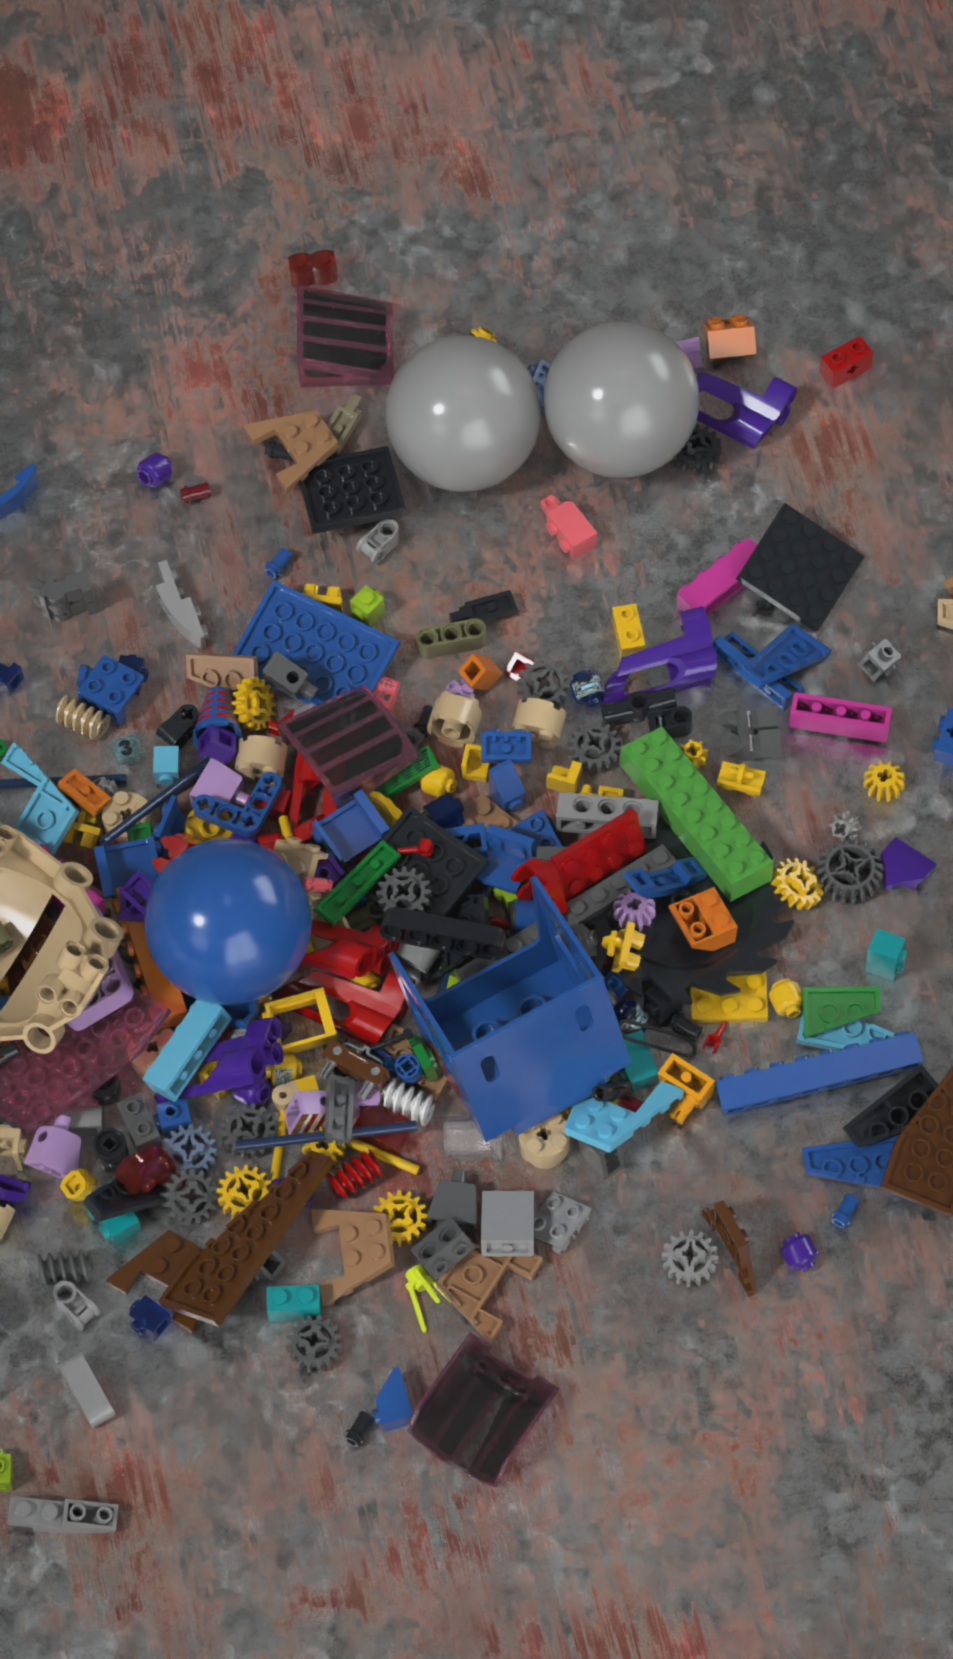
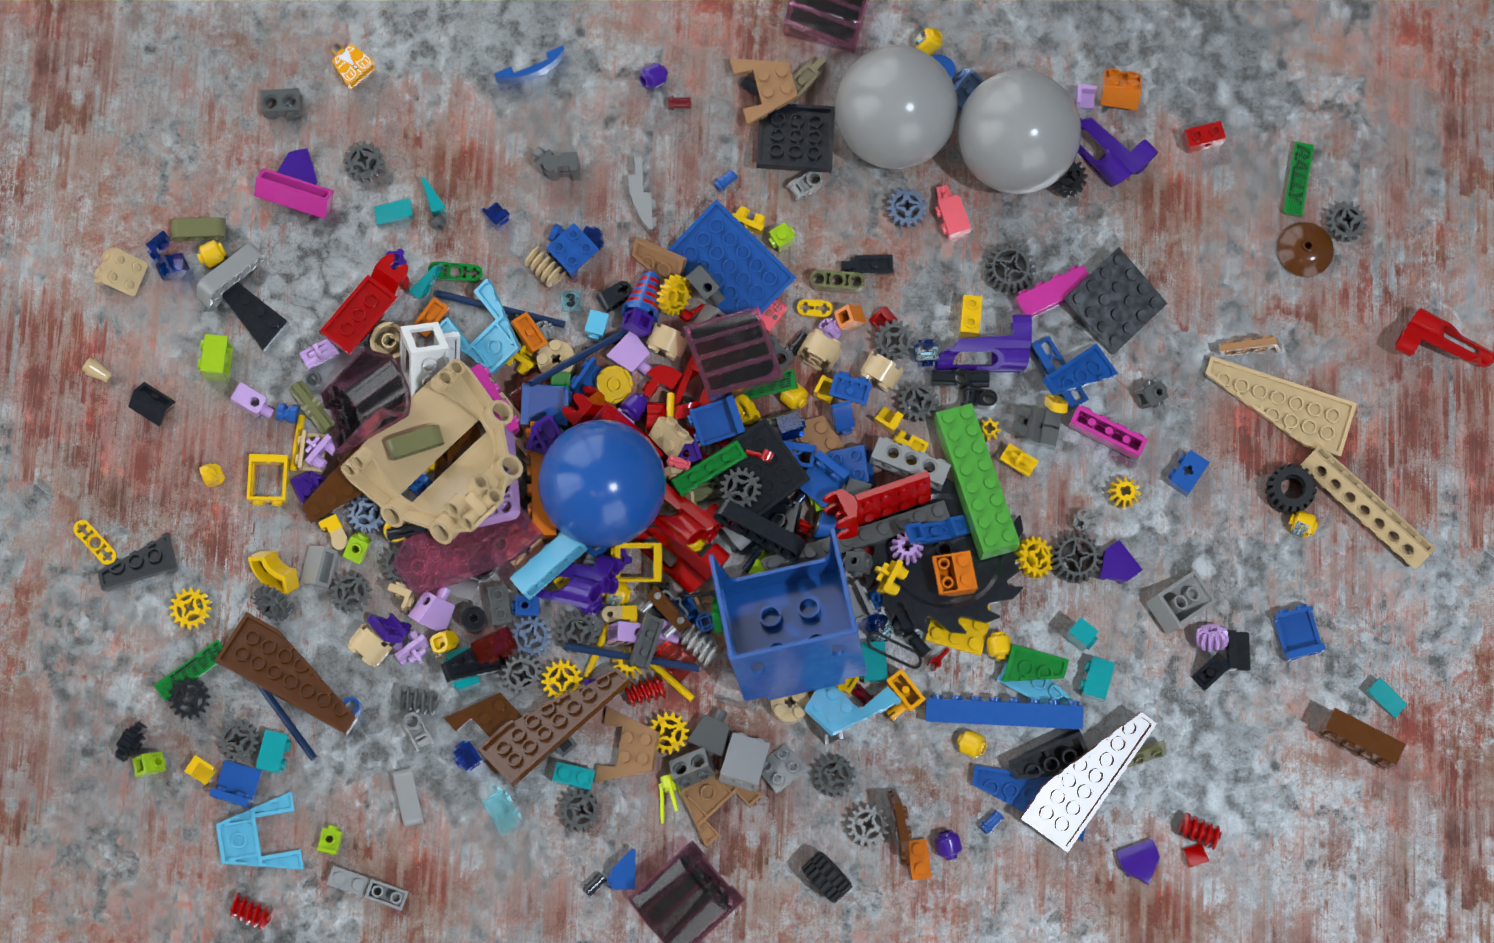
camera: 10 degrees right, 15 degrees up
blue beam [193,772,282,838] -> none
black pin [592,1080,633,1102] -> none
none -> lavender hips [393,630,430,666]
none -> clear light blue bracket [482,787,523,836]
none -> yellow beam [797,299,833,319]
none -> black tyre [801,851,853,904]
none -> dark grey gear [813,755,856,798]
none -> sand blue gear [886,187,928,229]
none -> orange plate [909,839,932,881]
none -> yellow head [957,730,987,758]
none -> dark grey gear [984,243,1036,294]
none -> yellow beam [1044,394,1069,413]
none -> teal brick [1079,656,1115,702]

